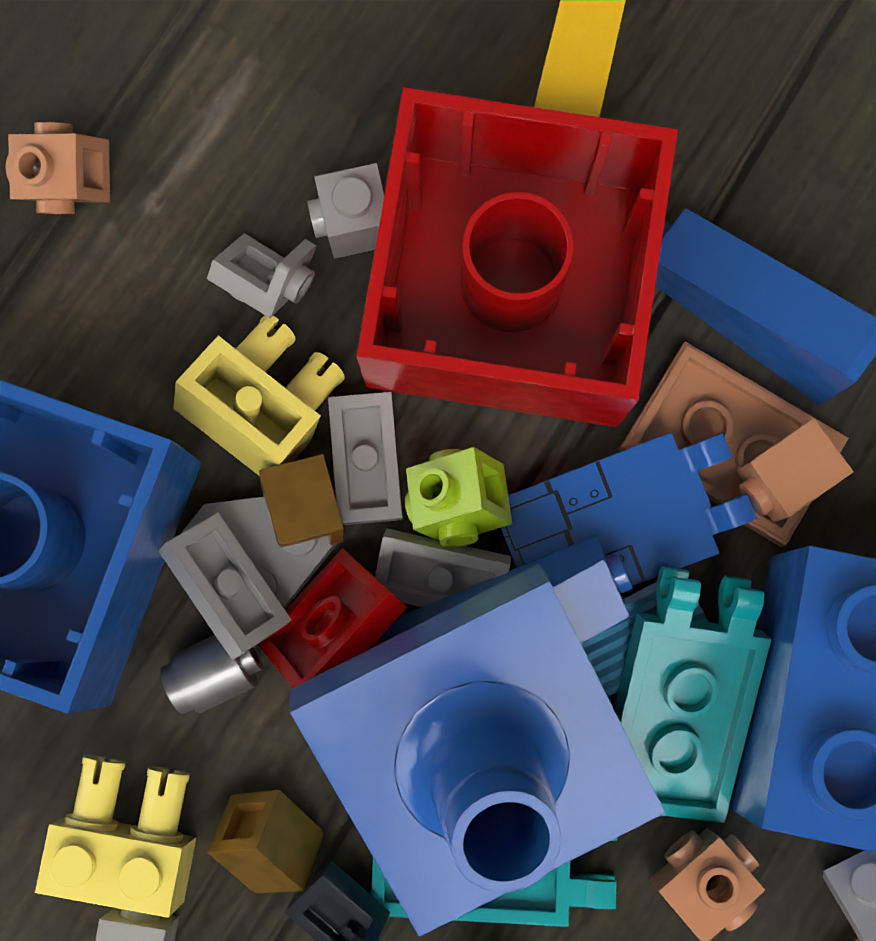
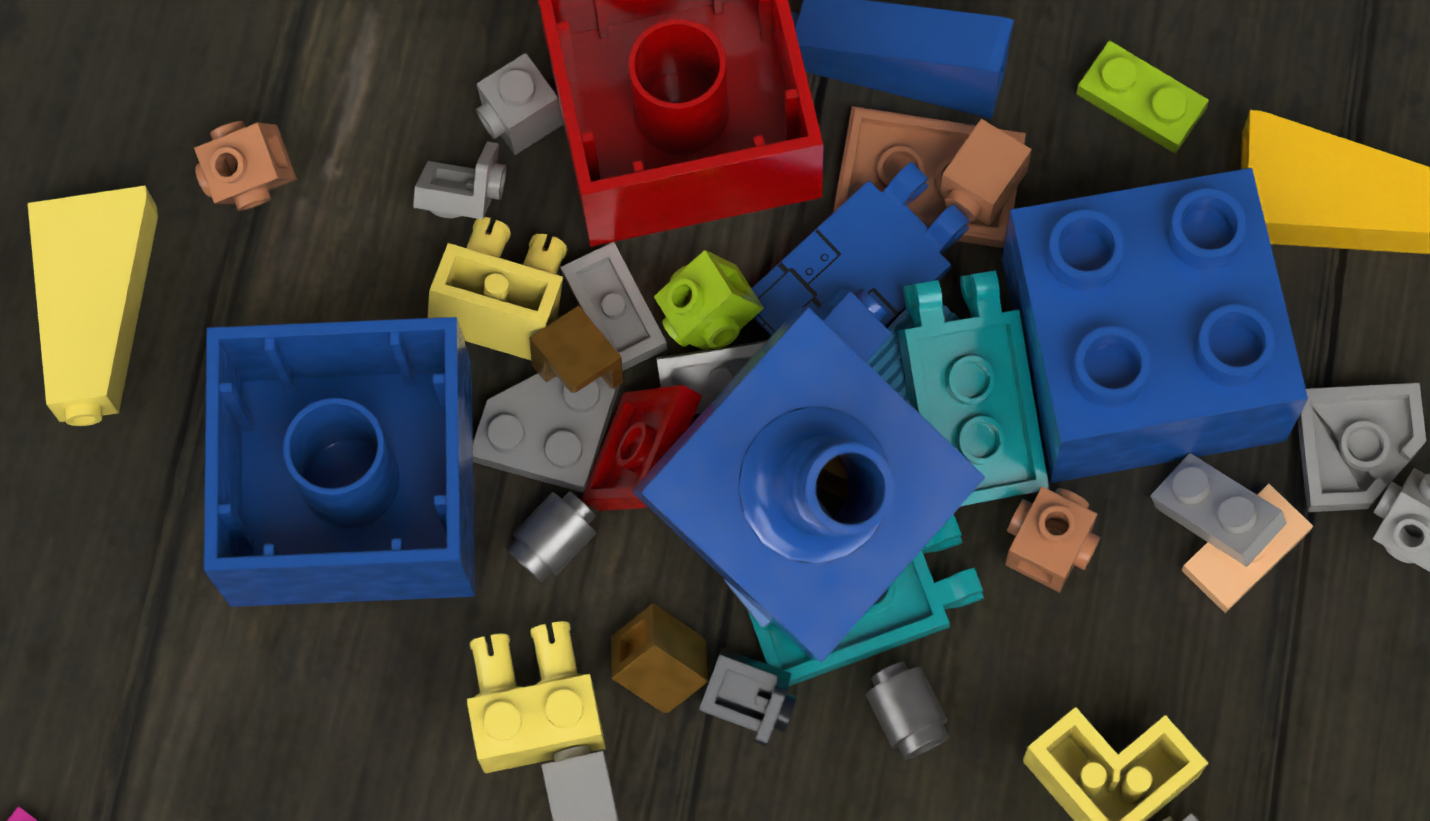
camera: 20 degrees left, 10 degrees down
light grey plate [158,512,292,661] -> none

